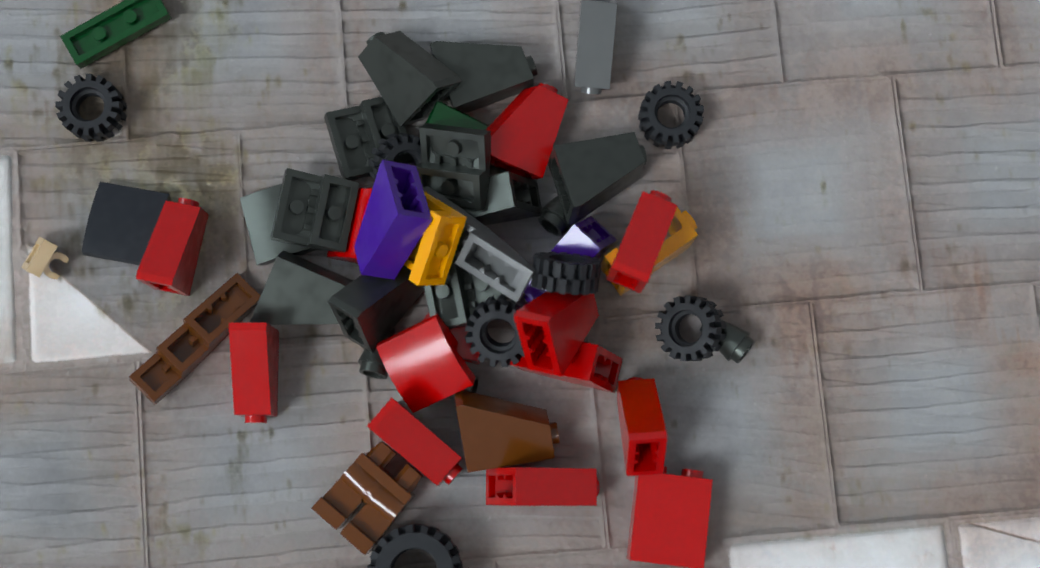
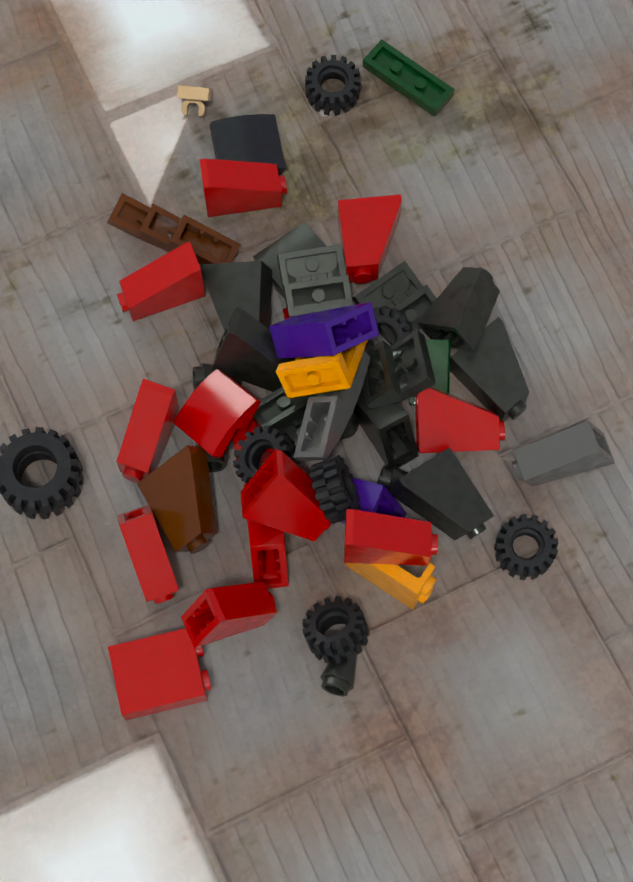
camera: 70 degrees right, 10 degrees down
reddish brown hips [311,441,423,555] -> none
none -> red slope [337,194,402,284]

